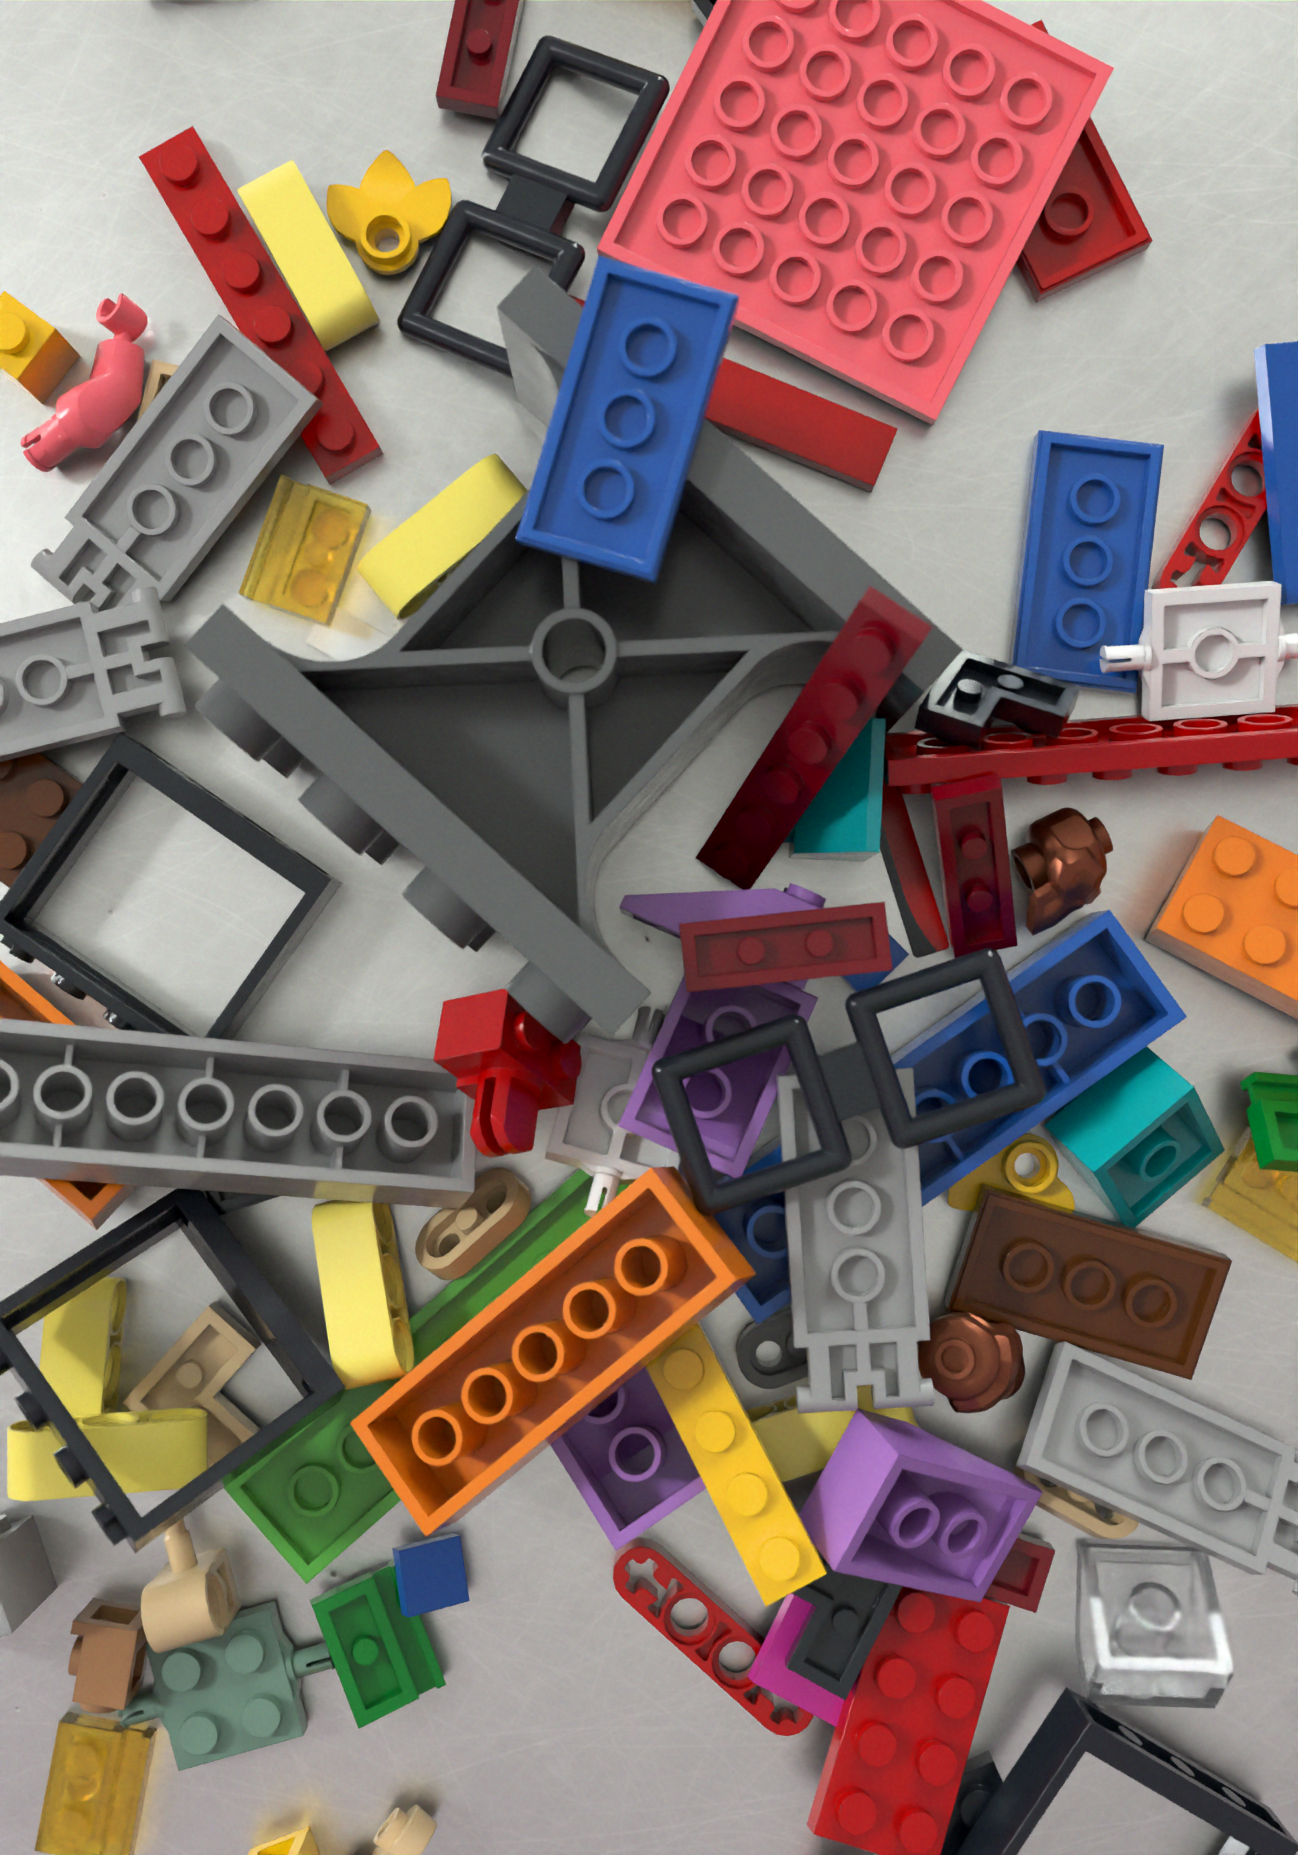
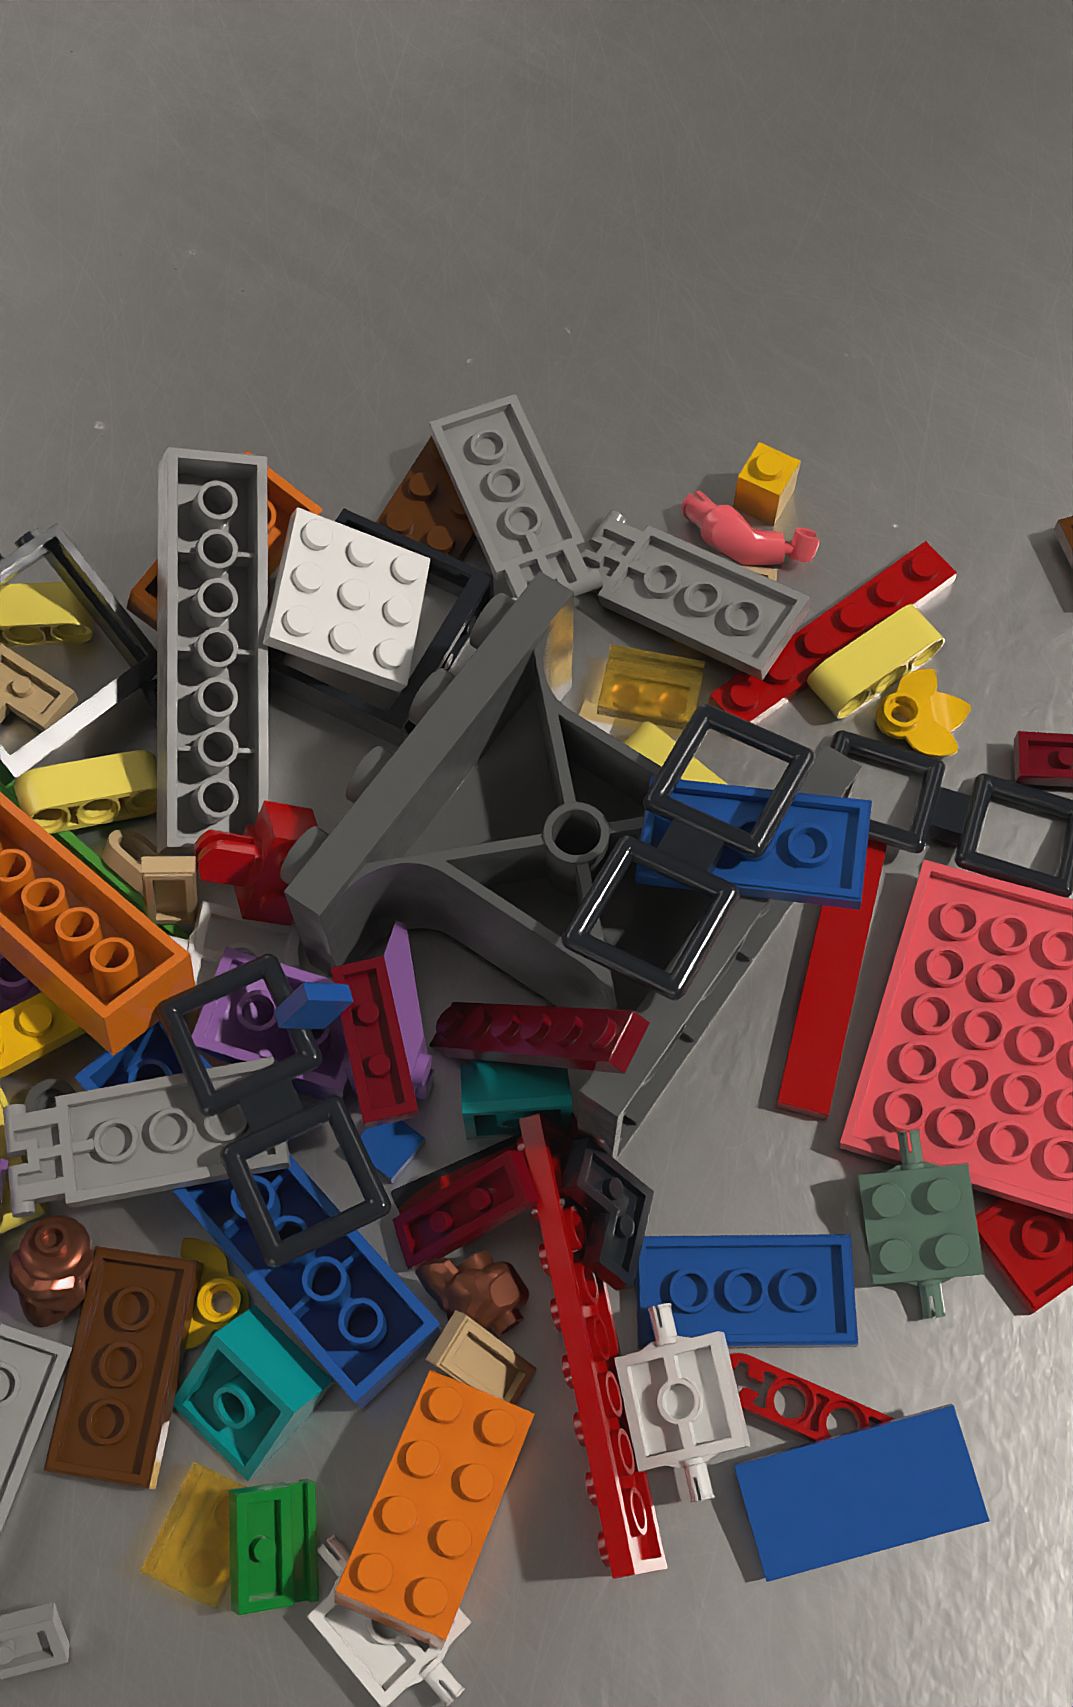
camera: 80 degrees right, 20 degrees down
none -> tan tile [141,856,198,924]
none -> white plate [263,507,431,692]
none -> blue tile [274,982,354,1029]
none -> tan tile [425,1310,537,1405]
none -> black bar [561,704,816,1001]
none -> sand green plate [858,1129,984,1318]

